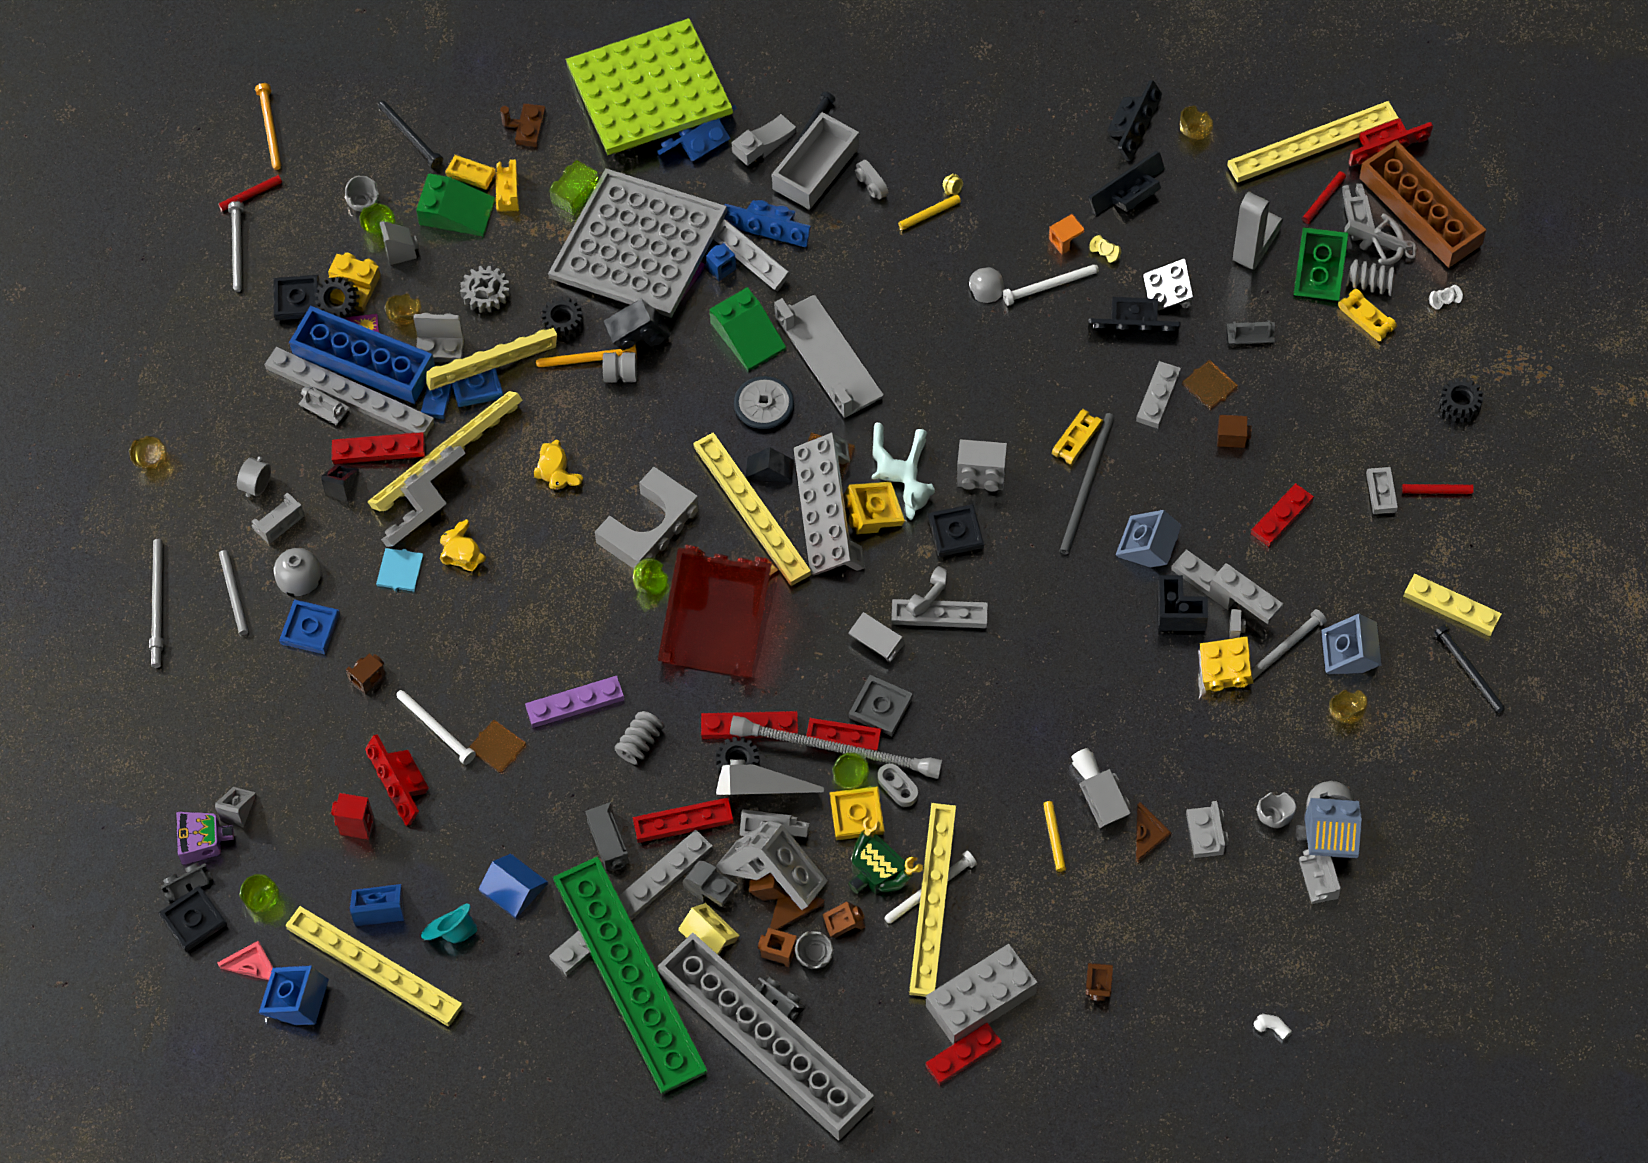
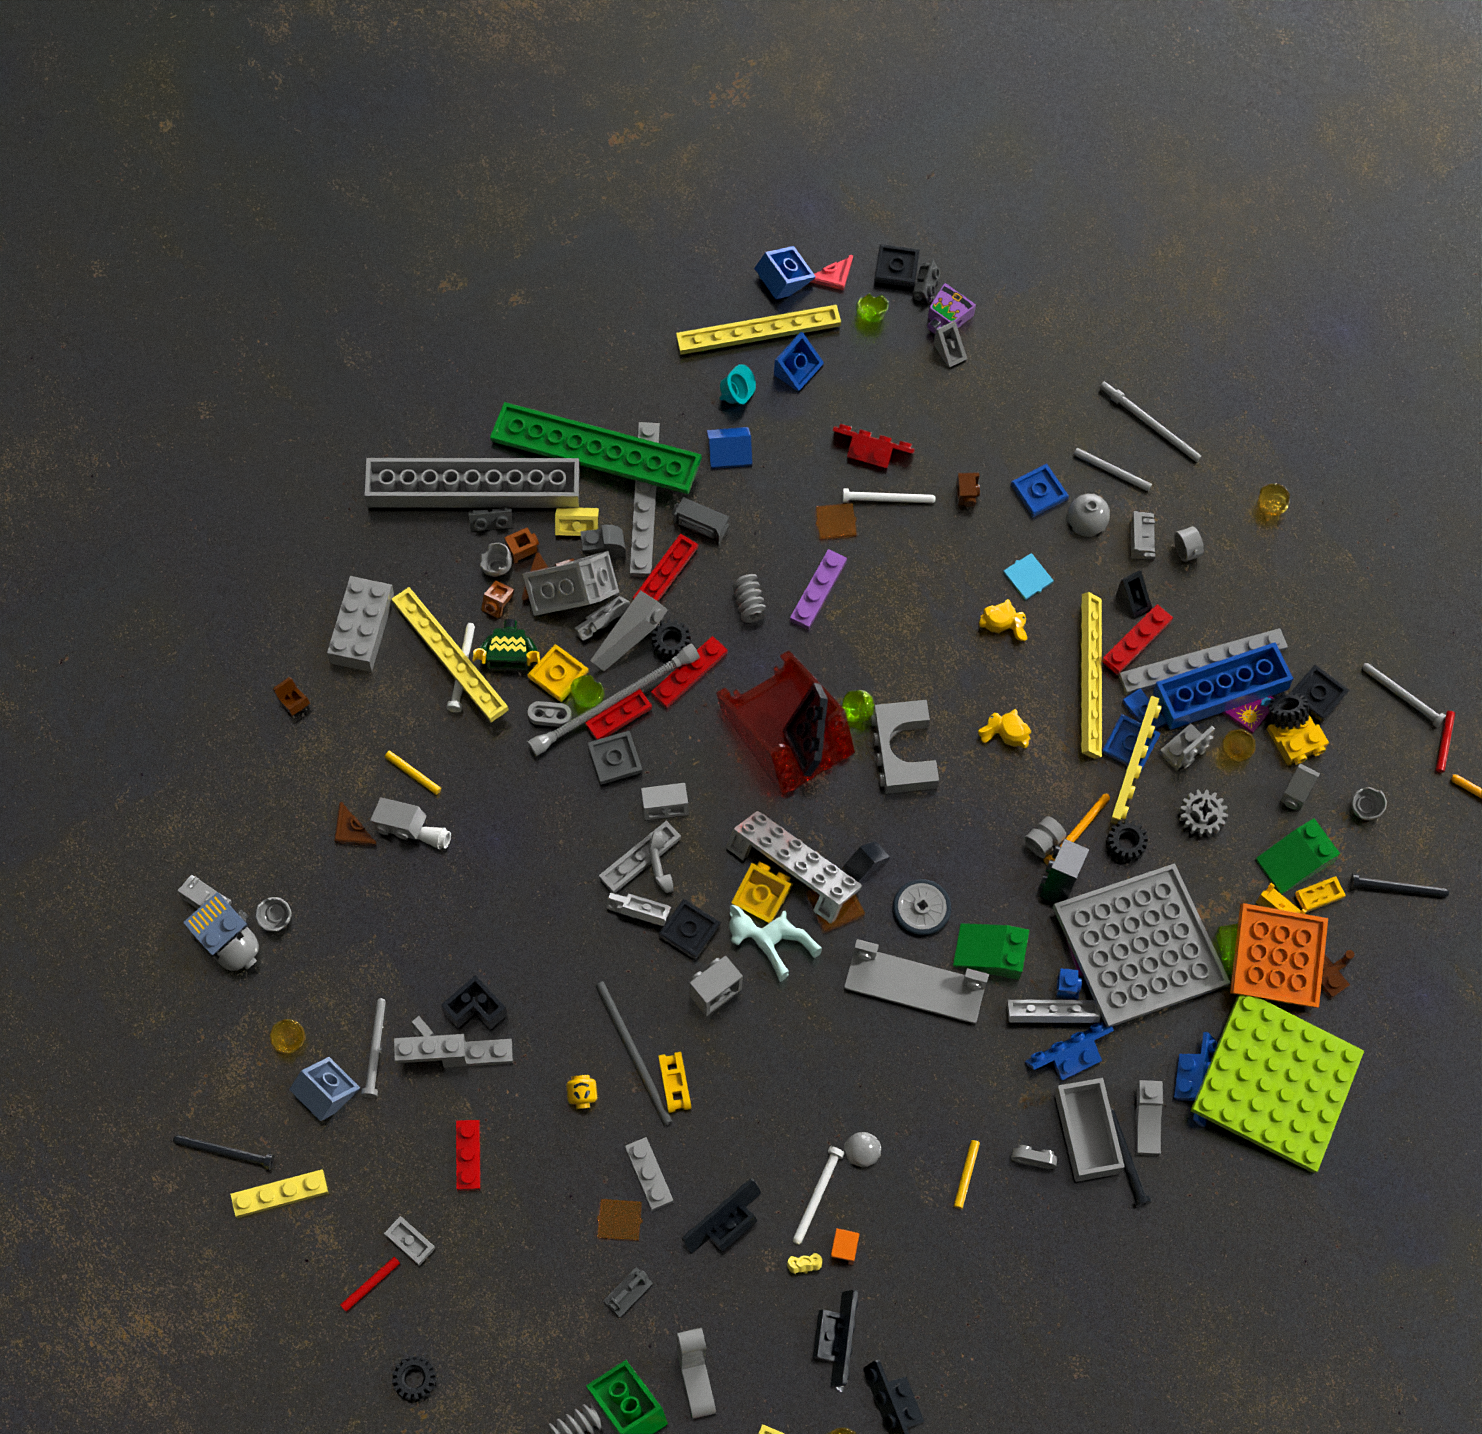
camera: 130 degrees right, 5 degrees up
light grey hinge [299,386,349,425] -> none
red brick [331,793,374,839] -> none
clear neon green hair [359,203,396,237] -> none
light grey bracket [381,445,465,547] -> none
light yellow plate [693,433,811,586] -> none
red plate [925,1023,1002,1085] -> none
light yellow plate [943,174,963,195] -> none
sand blue slope [1116,510,1182,567] -> none
hinge [1143,259,1194,311] -> none
light grey bracket [1186,801,1228,858] -> none
yellow plate [1200,637,1254,691] -> none
reddish brown brick [1217,415,1252,448] -> none
white arm [1254,1014,1292,1040] -> none
yellow plate [1338,289,1397,341] -> none
none -> yellow head [566,1075,597,1109]
none -> light grey hinge [606,893,671,926]
none -> black plate [782,683,828,777]
none -> orange plate [1230,903,1328,1008]

